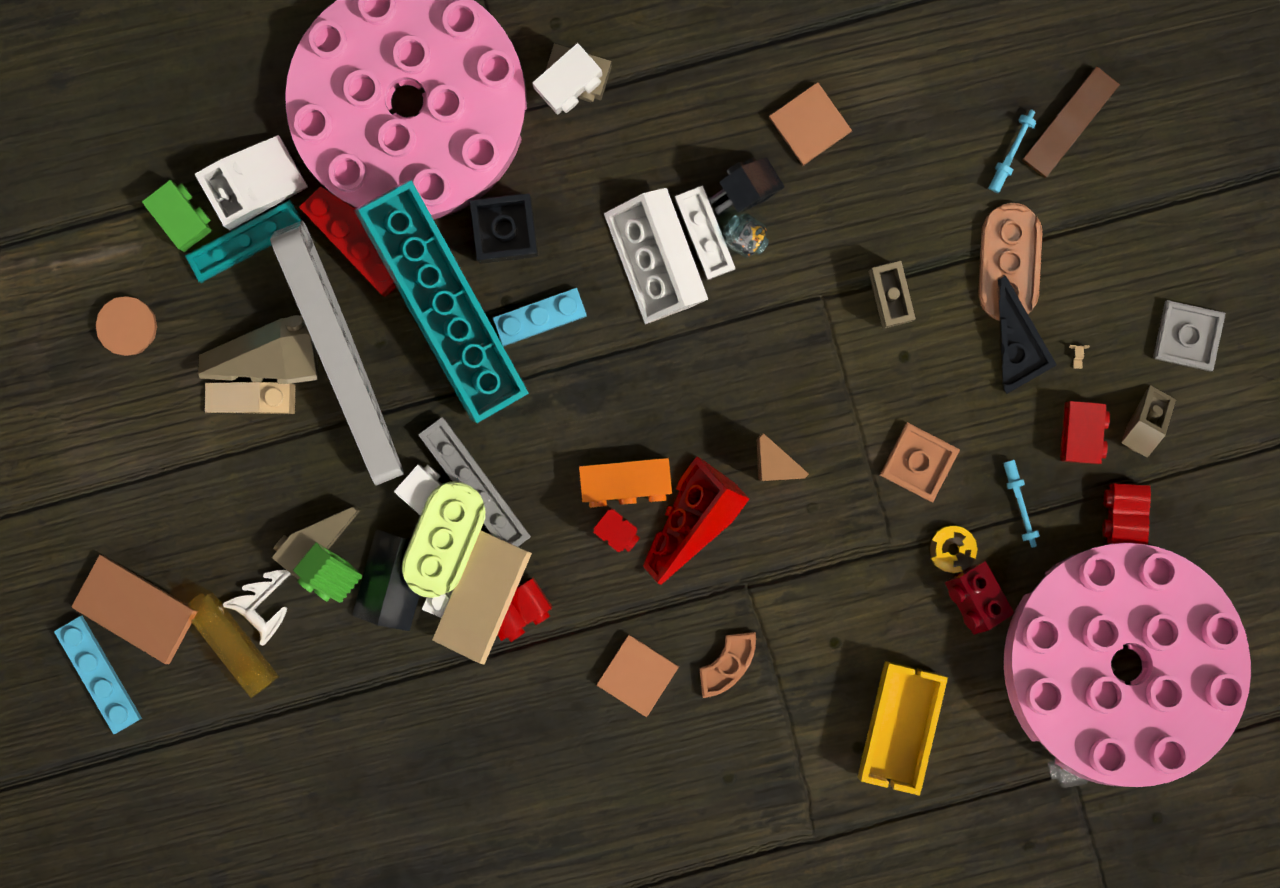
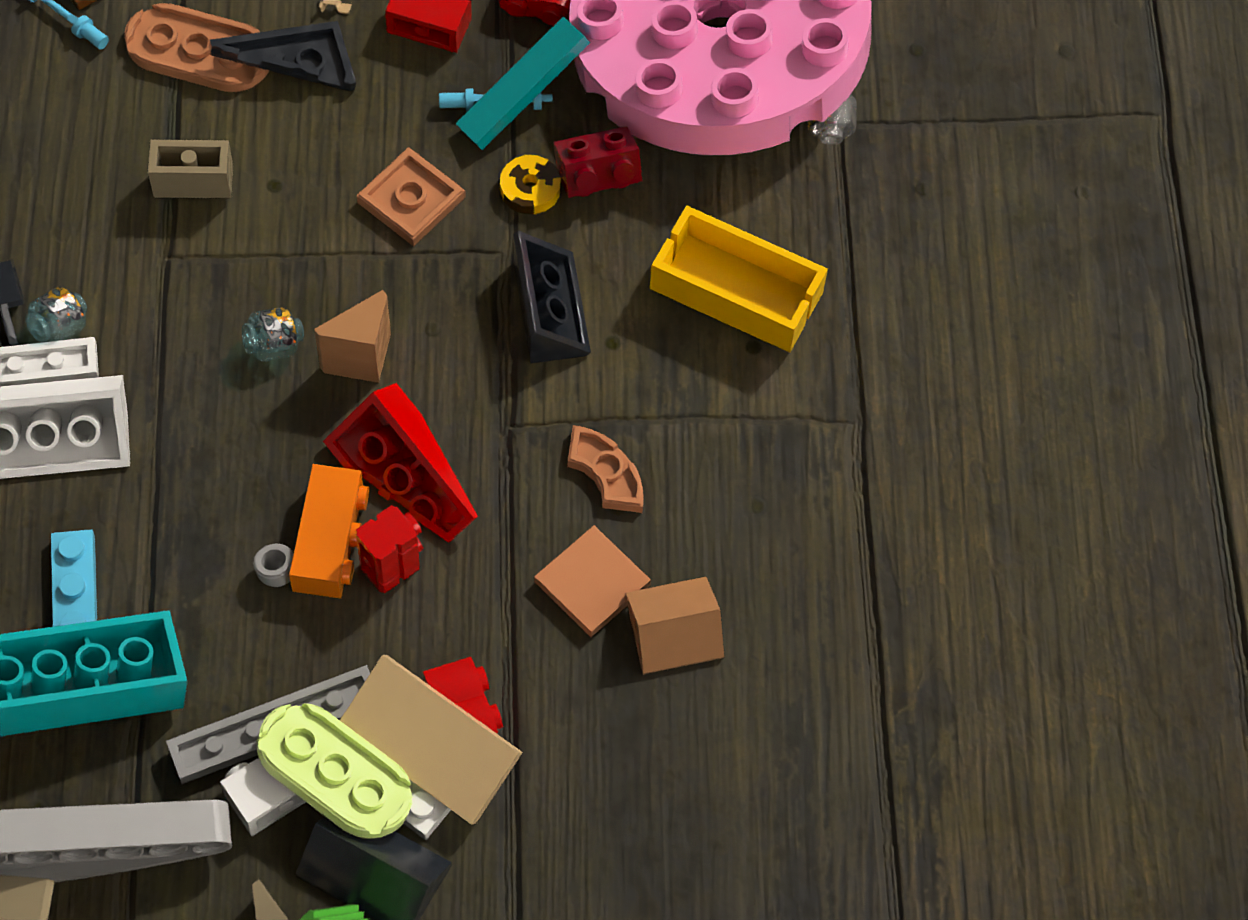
camera: 80 degrees left, 25 degrees down
none -> clear light blue head [242,307,304,361]
none -> light grey piece [253,543,294,587]
none -> teal tile [456,17,590,150]
none -> black slope [513,231,591,364]
none -> medium nougat slope [625,577,724,674]

